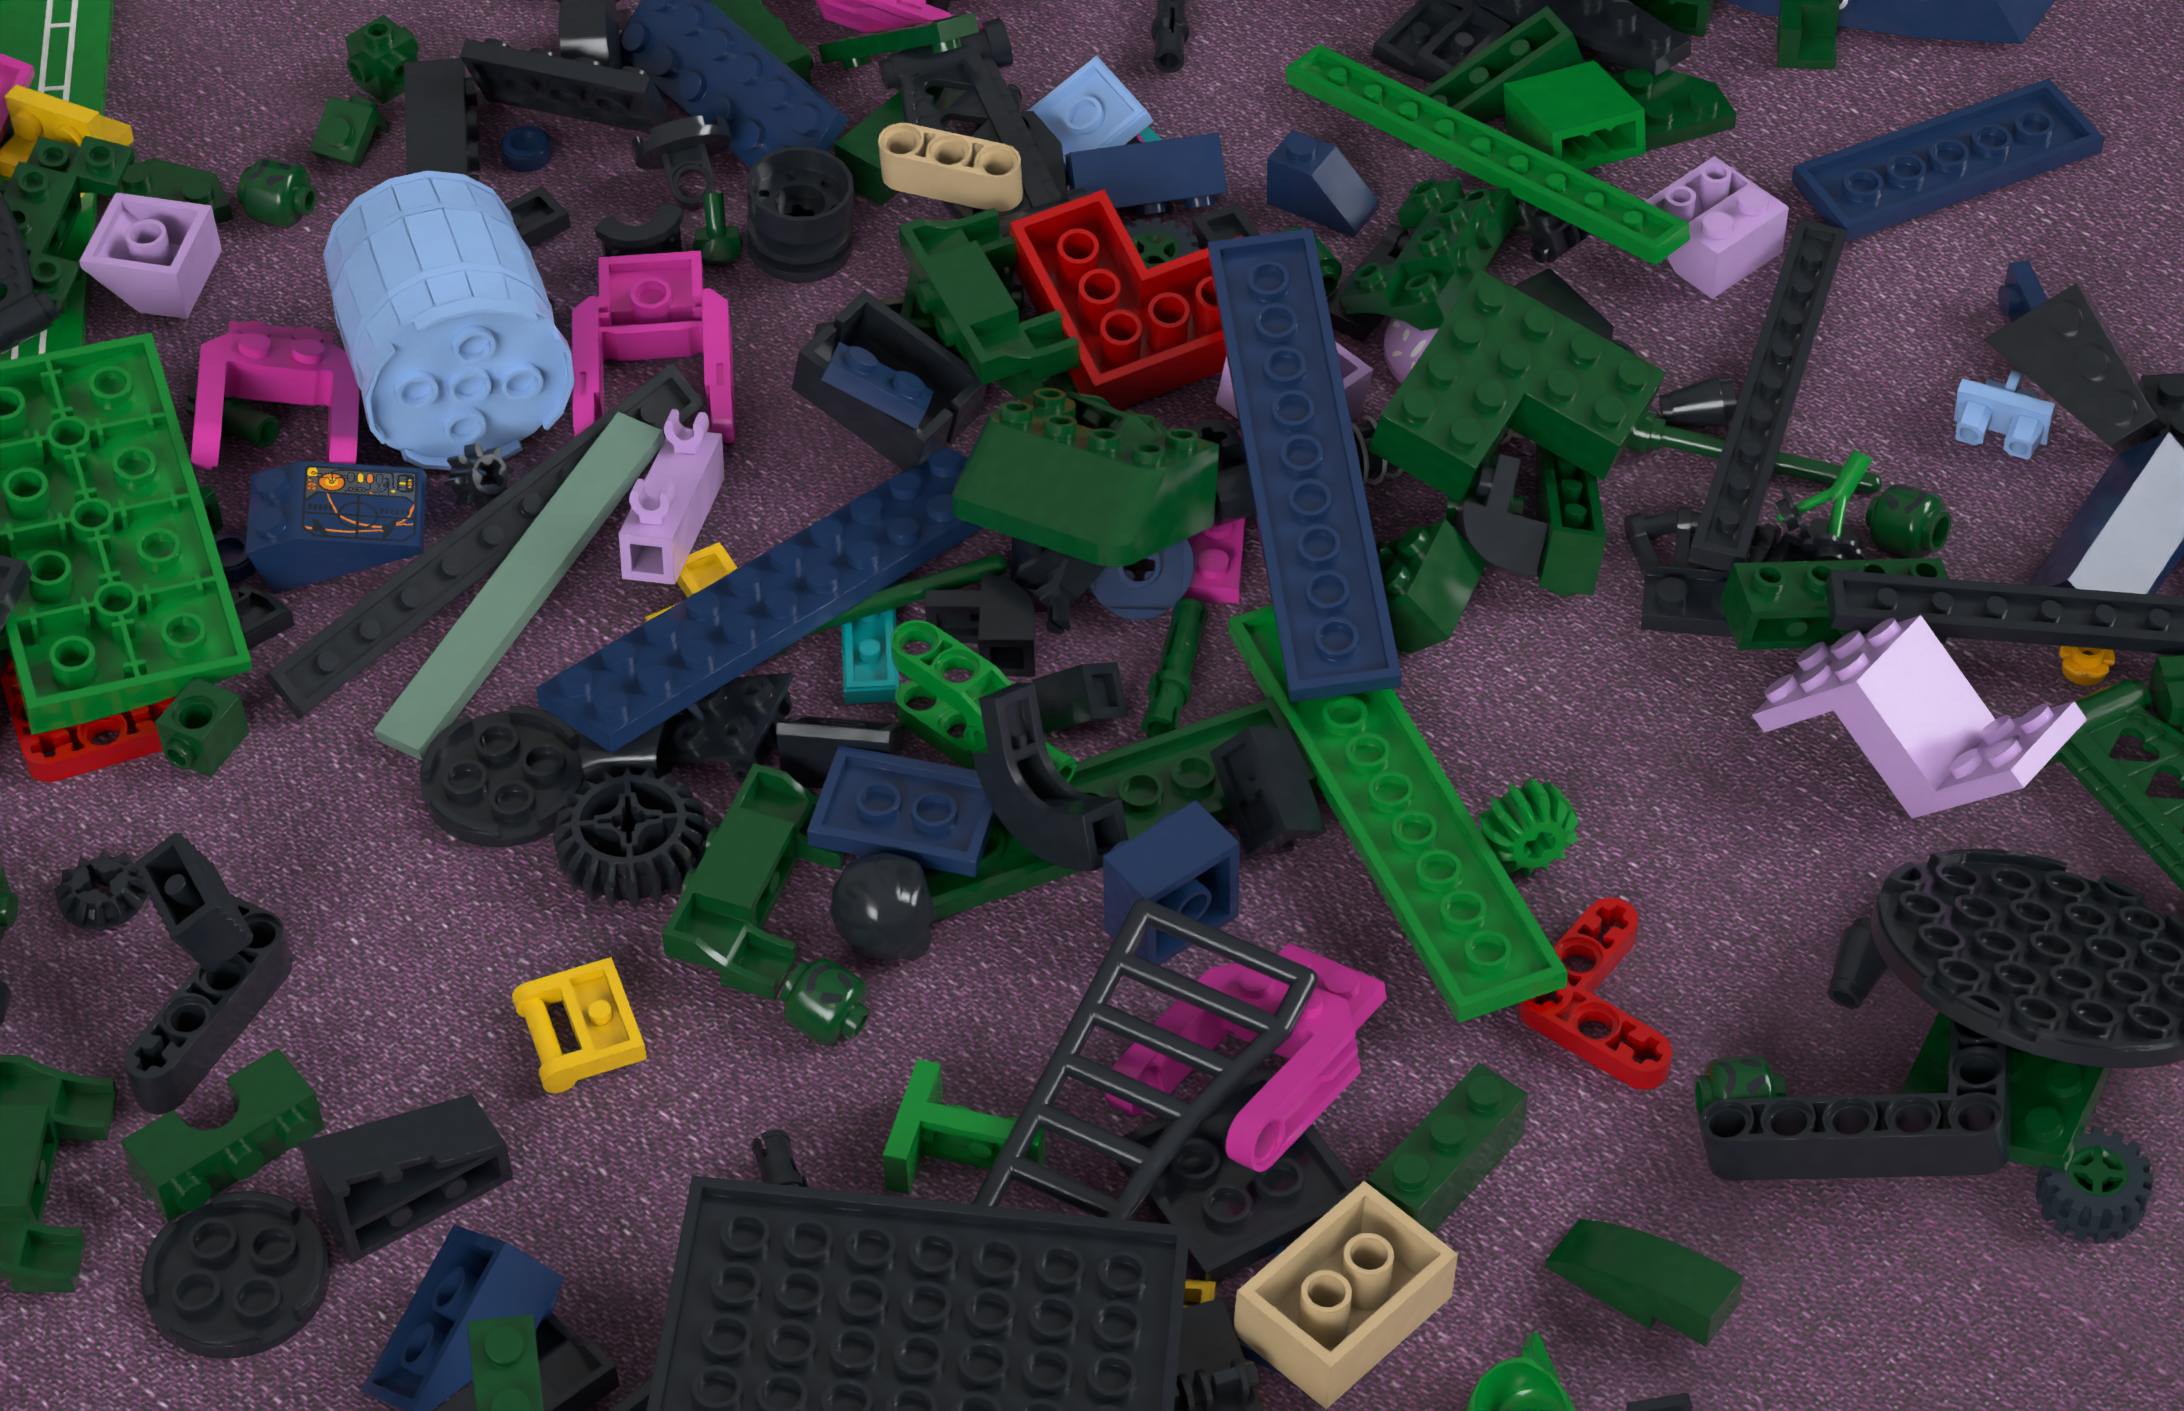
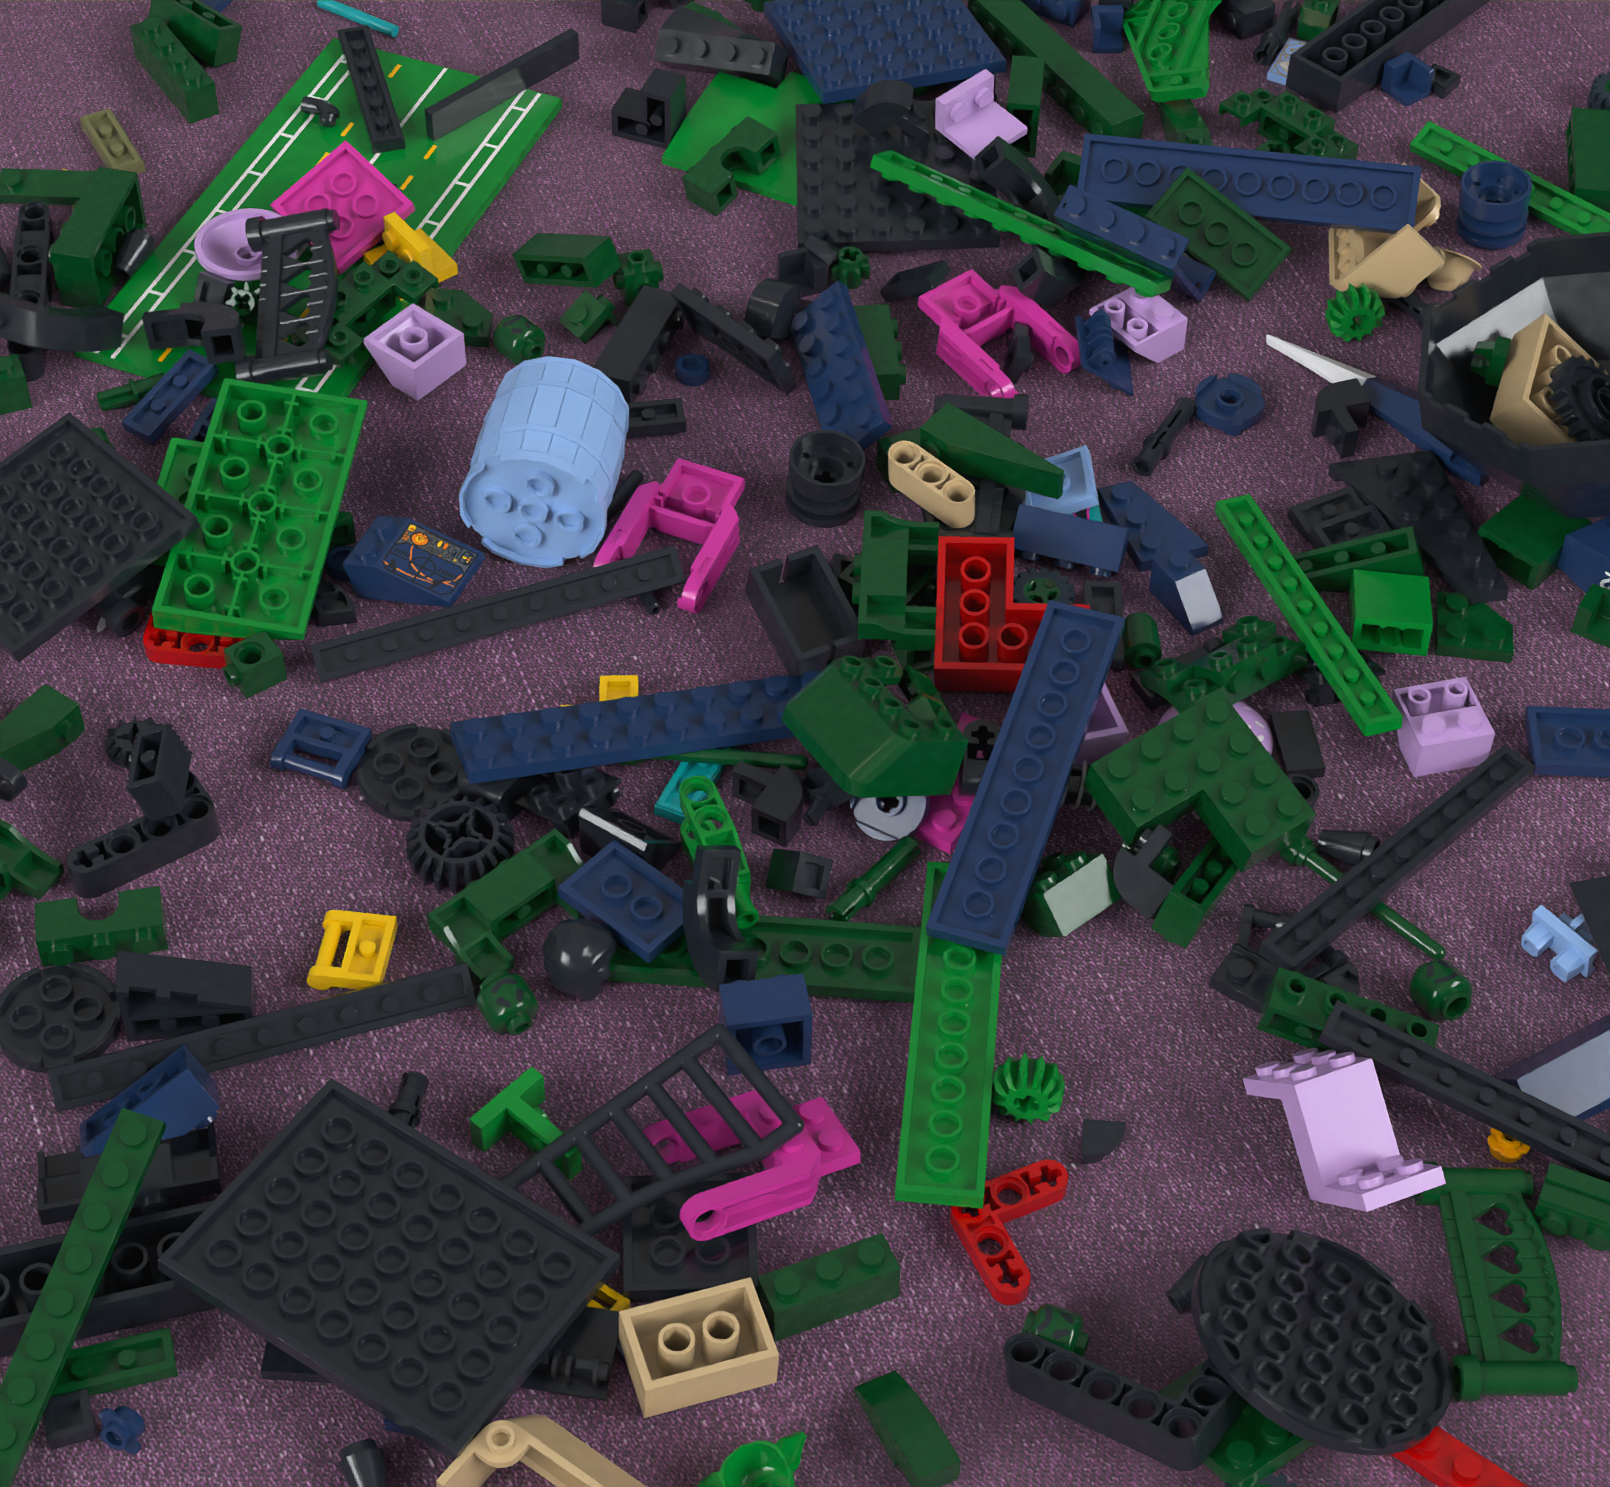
camera: 25 degrees right, 0 degrees up
dark green axle [185,389,280,448] -> none
dark pink plate [191,321,359,470] -> none
sand green tile [374,412,665,761] -> none
black gear [443,443,514,510] -> none
black piece [595,203,684,257] -> none
lavender brick [619,409,725,585] -> none
black tile [630,116,732,210] -> none
dark green plate [693,193,743,265] -> none
dark green plate [818,12,979,69] -> none
dark blue plate [821,342,934,429] -> none
black hinge [1210,726,1327,855] -> none
plant [1775,449,1873,561] -> none
none -> black plate [47,962,476,1112]
none -> dark blue plate [270,708,372,789]
none -> dark green brick [513,233,622,288]
none -> dark green slope [920,402,1064,499]
none -> black tile [1081,1119,1126,1164]
none -> dark blue wing [1097,481,1209,572]

